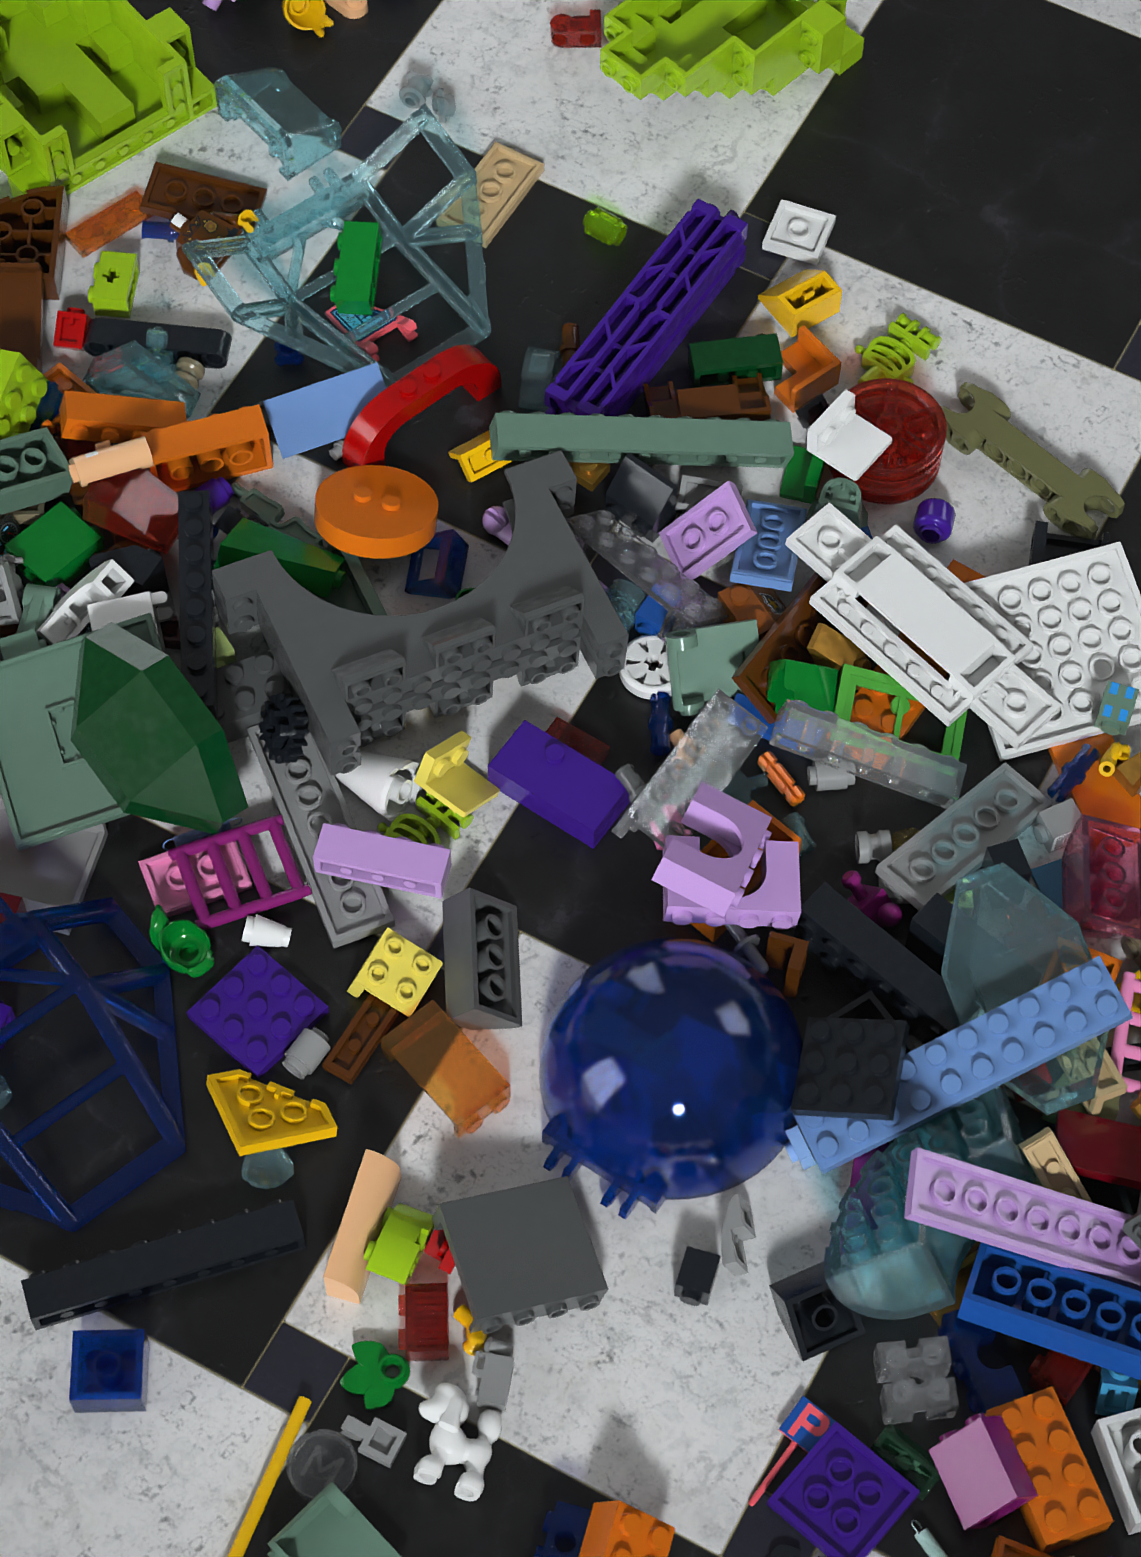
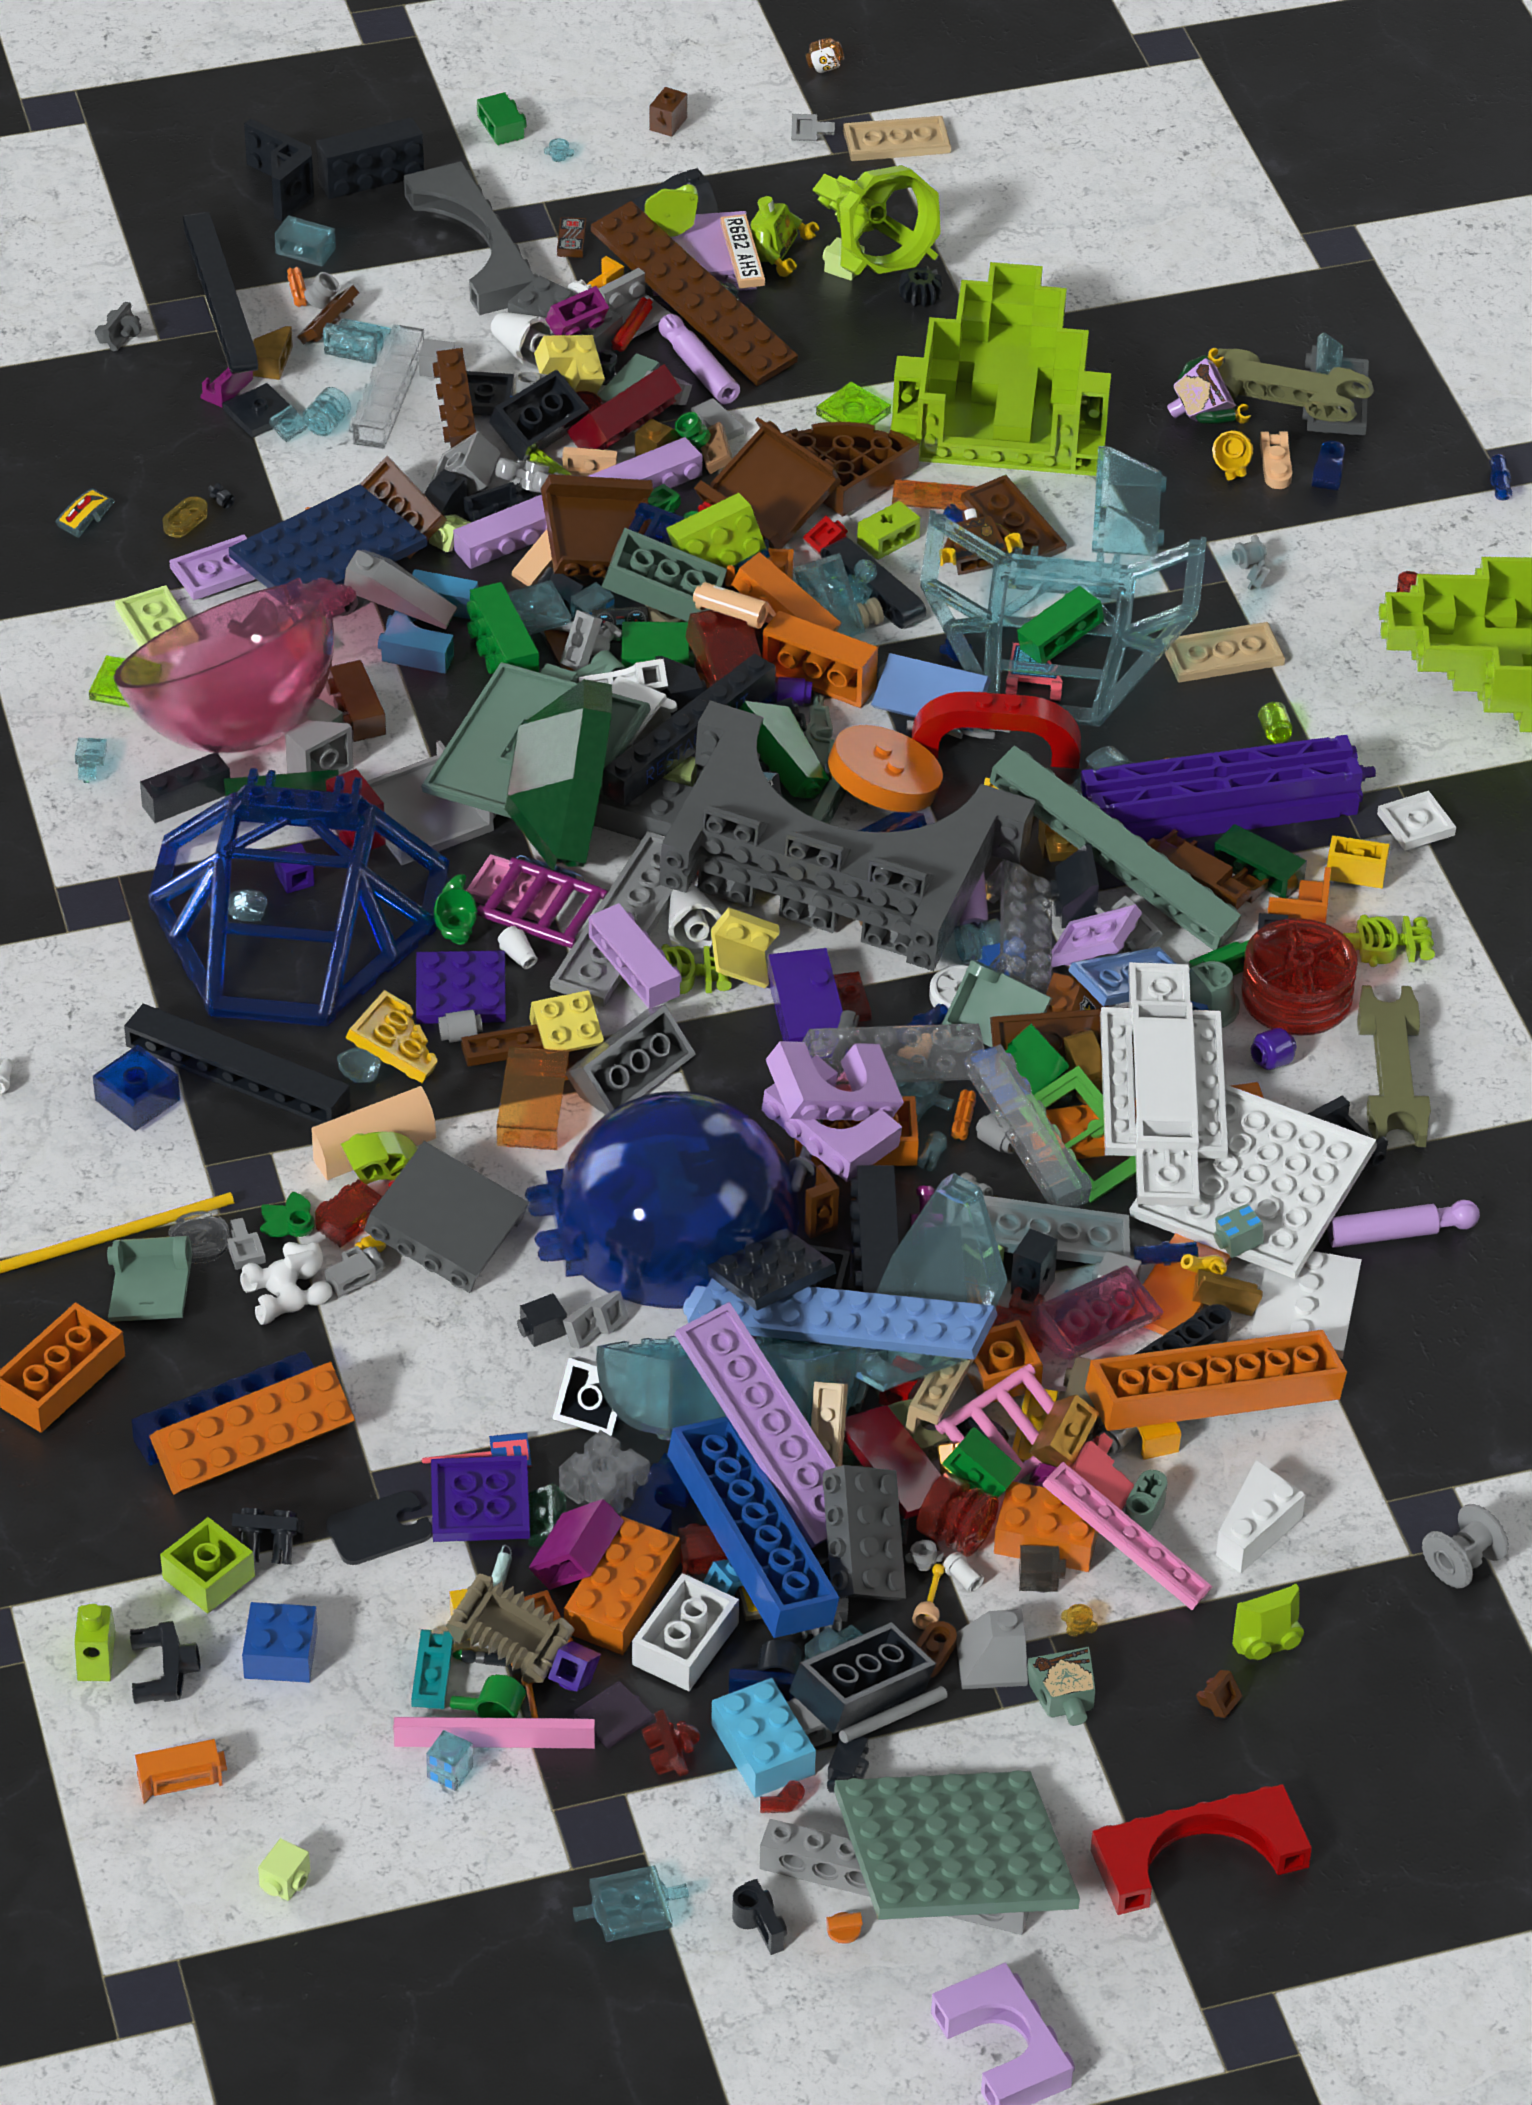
camera: 45 degrees right, 15 degrees down
black gear [259,693,310,764] -> none
white bracket [807,389,892,481] -> none

